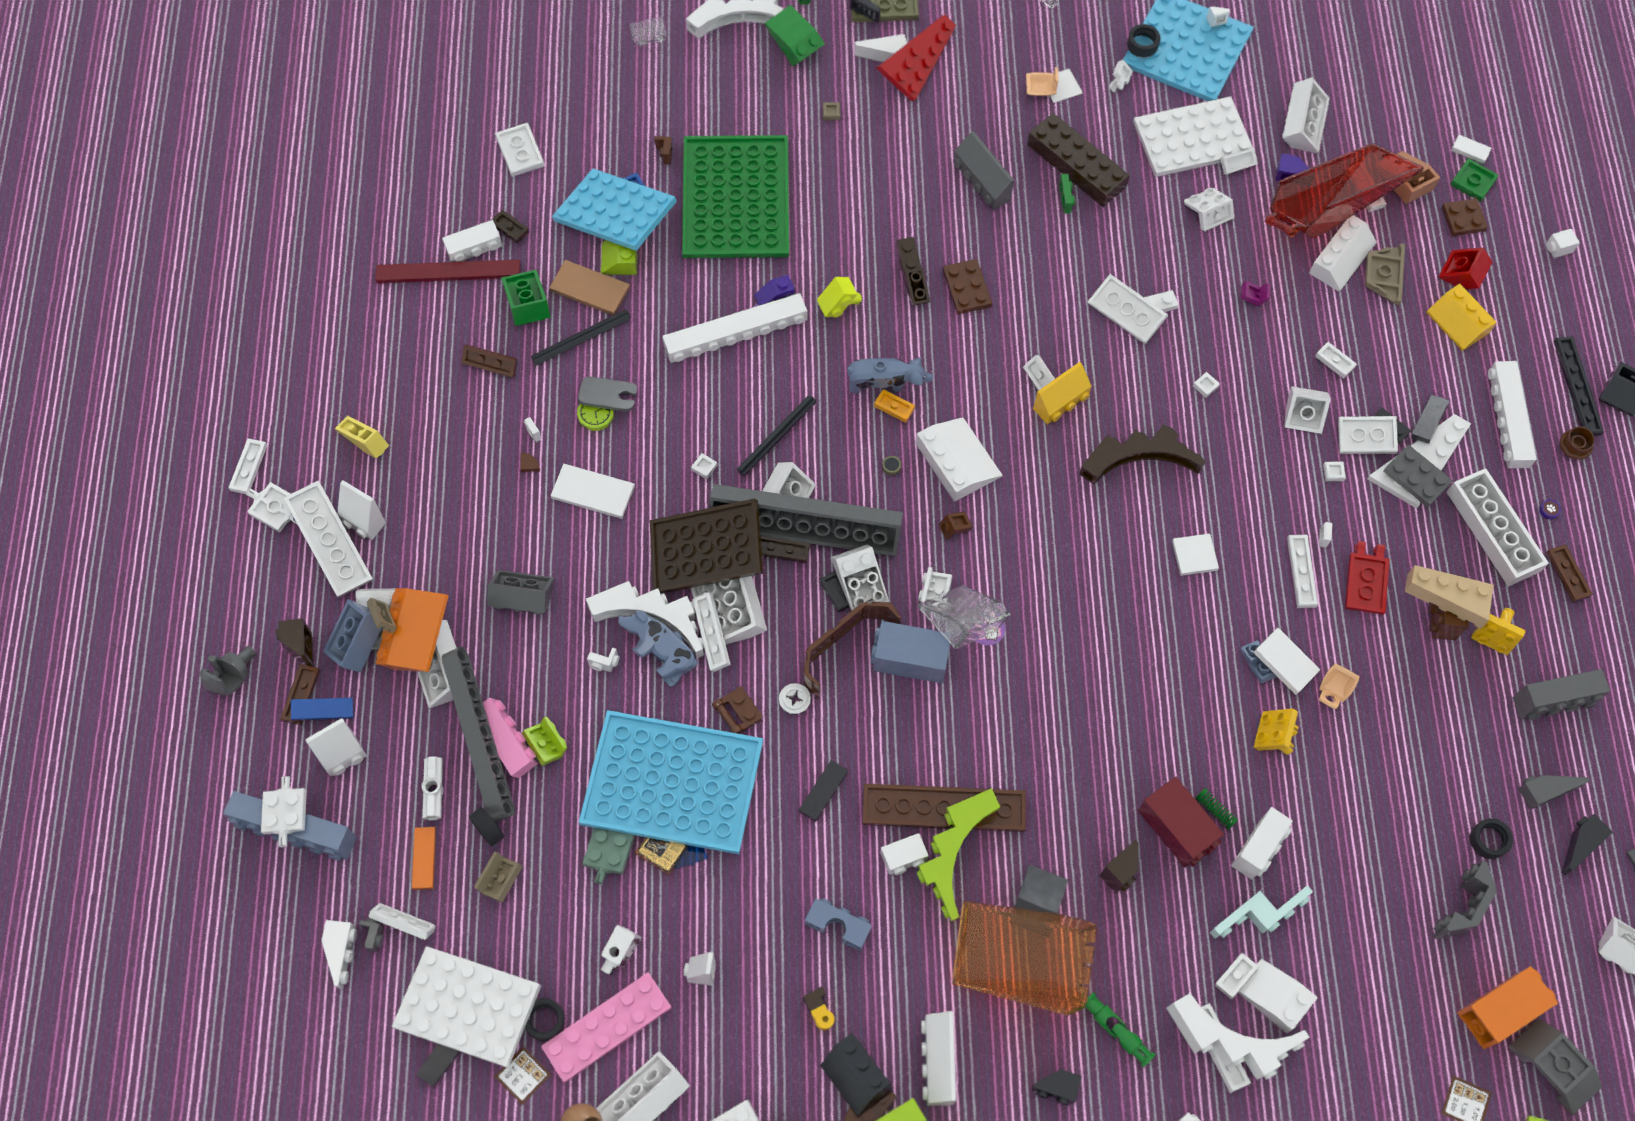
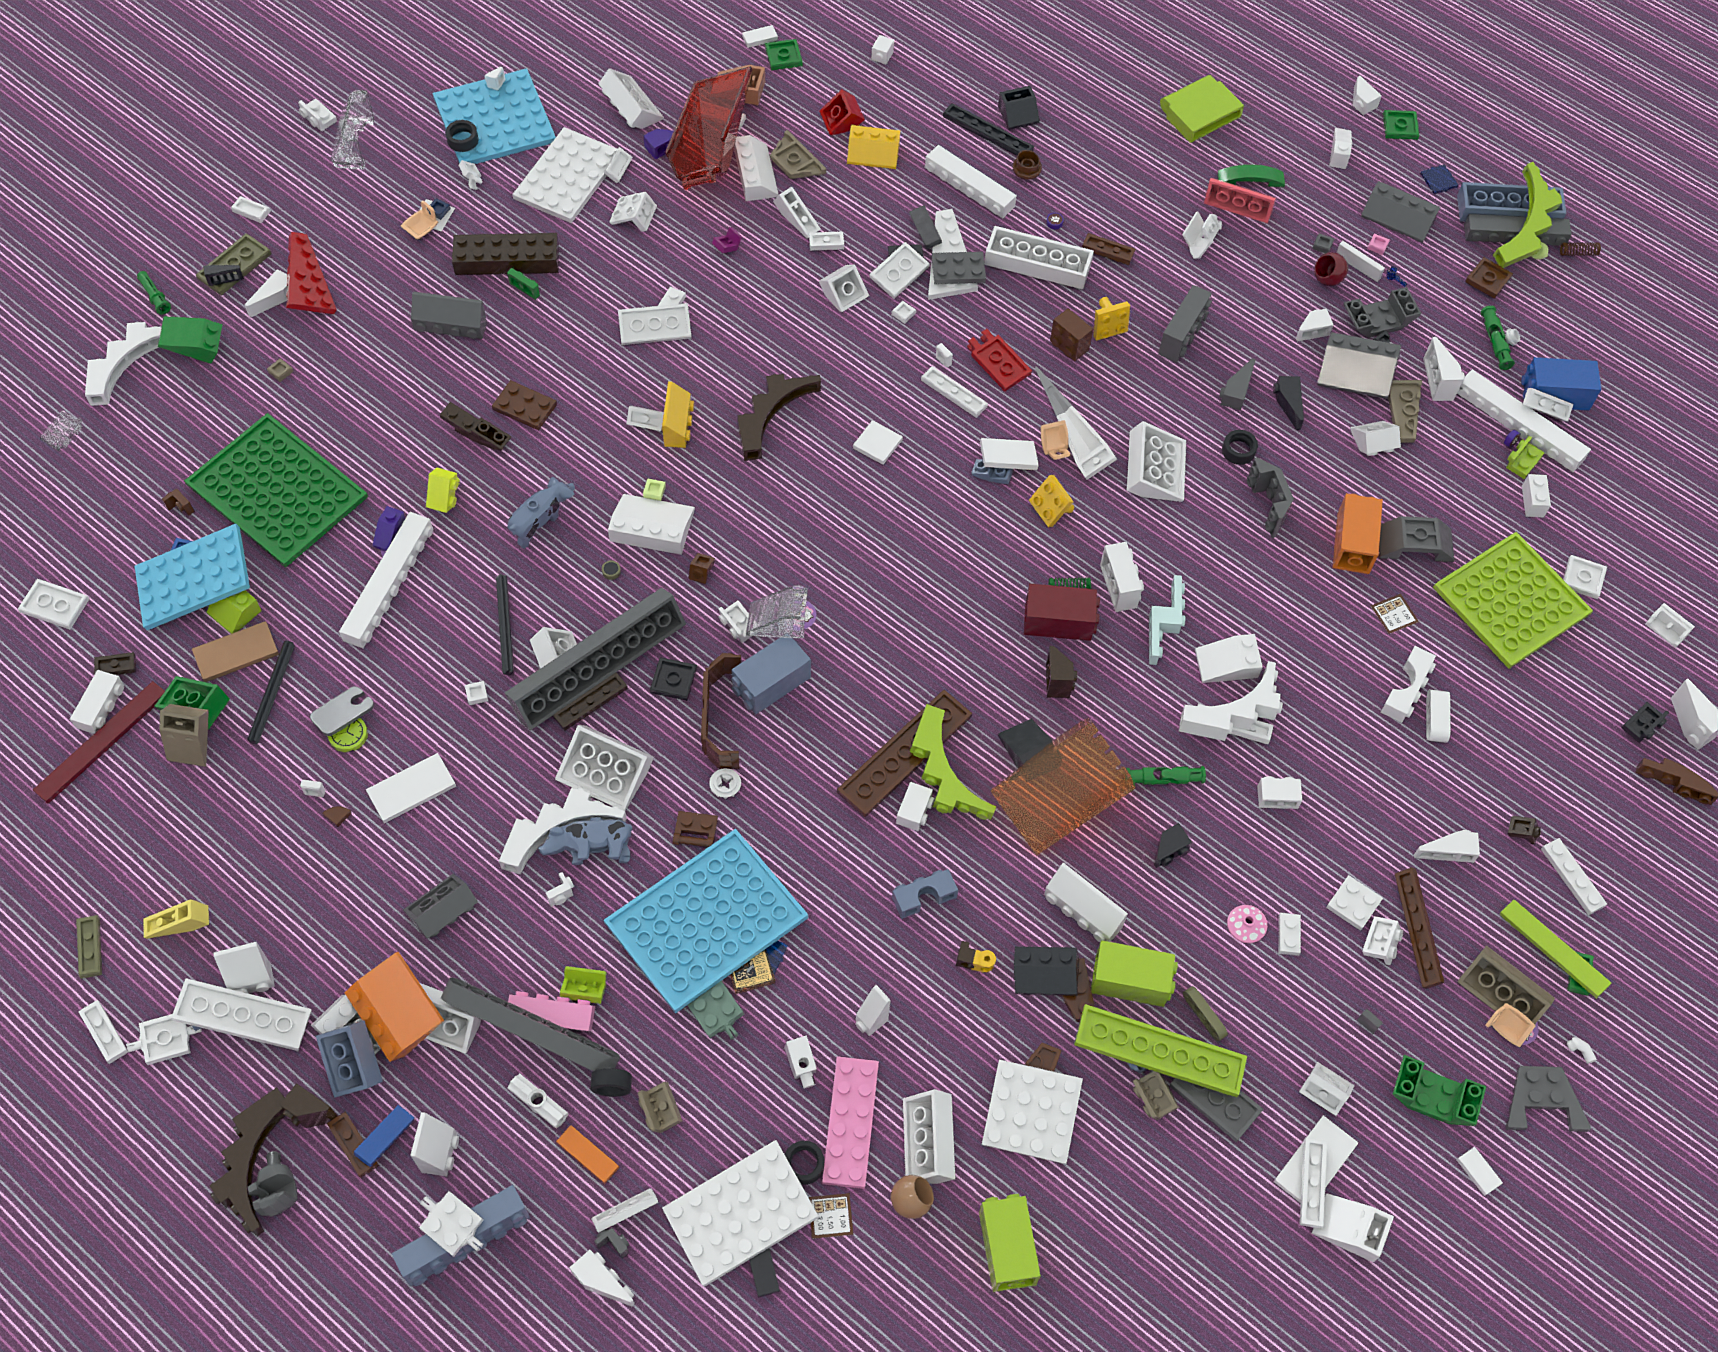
camera: 50 degrees left, 5 degrees down
dark tan tile [366,598,397,633] -> none
reddish brown plate [461,344,518,378] -> none
dark brown plate [649,498,763,594] -> none
white plate [692,592,731,672] -> none
black tile [799,760,848,822] -> none
white slope [831,545,889,611] -> none
light orange plate [874,389,915,423] -> none
white tile [1193,372,1220,398] -> none
white plate [1215,953,1259,999] -> none
tan wedge [1405,565,1494,629] -> none
reddish brown plate [1441,198,1488,236] -> none
none -> olive tile [76,915,102,979]
none -> dark tan slope [159,704,209,767]
none -> dark brown arch [209,1087,285,1237]
none -> dark blue tile [427,198,451,220]
none -> yellowish green plate [643,479,666,501]
none -> white slope [773,187,821,238]
none -> white plate [1035,366,1117,480]
none -> white slope [1127,421,1186,502]

